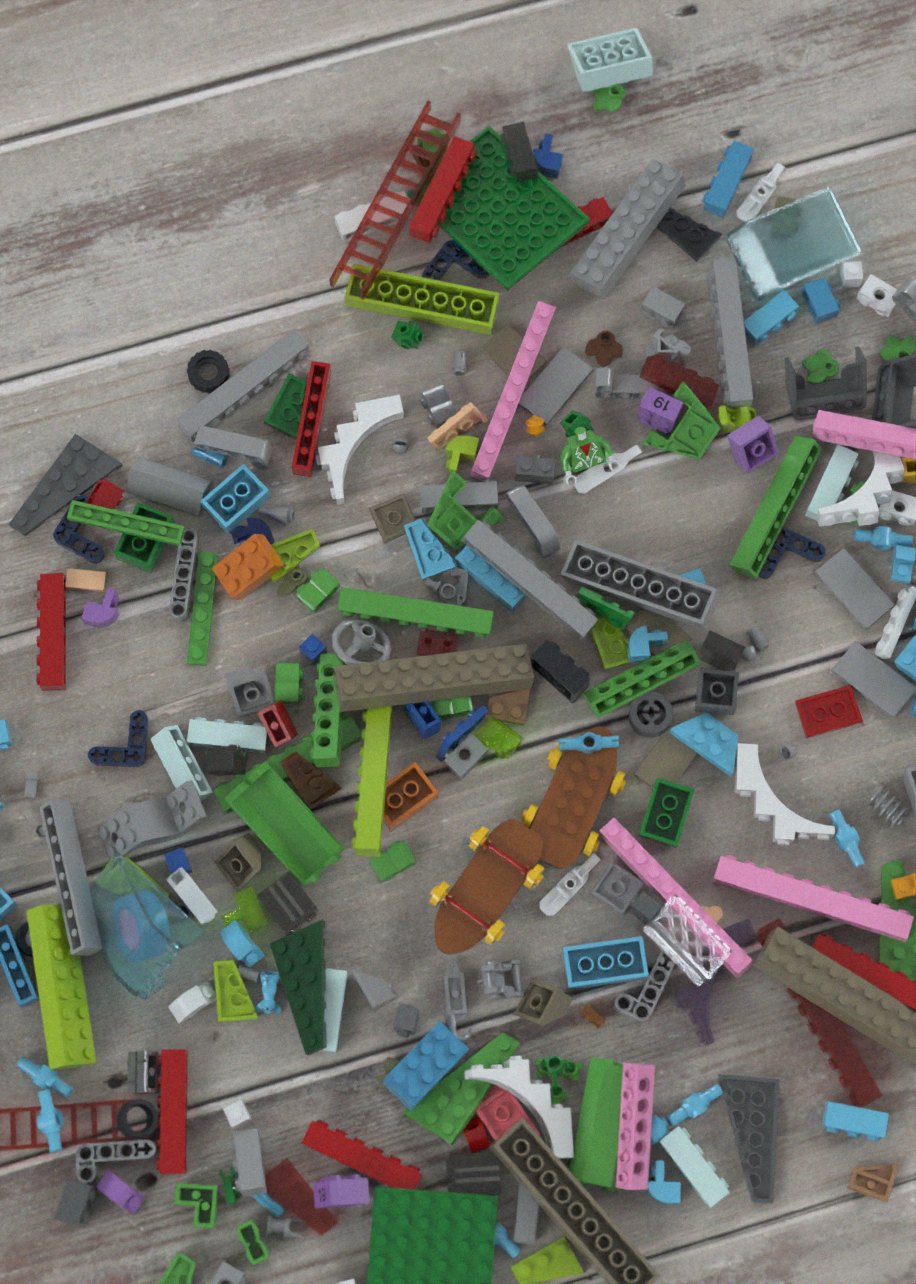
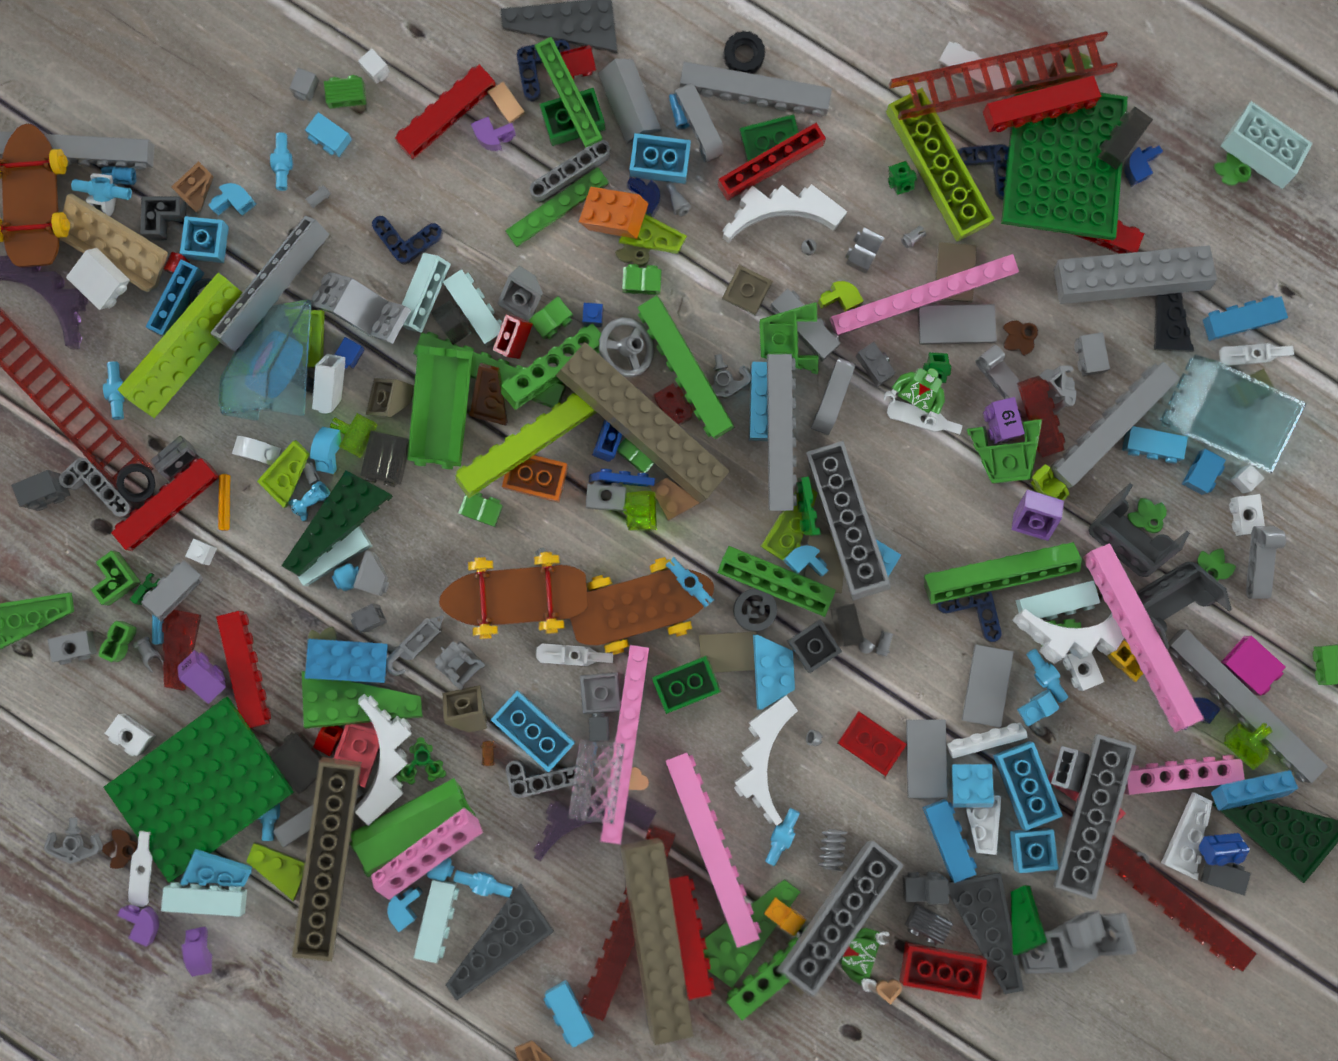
camera: 45 degrees right, 10 degrees up
medium azure pin [37,1090,64,1153] -> none
medium lavender brick [96,1170,146,1215] -> none
medium azure wing [404,519,458,580] -> none
light nougat wing [427,402,489,450] -> none
light orange wheel [525,415,545,436] -> none
black brick [530,639,590,704] -> none
none -> light orange axle [218,474,231,531]
none -> medium azure head [332,563,359,591]

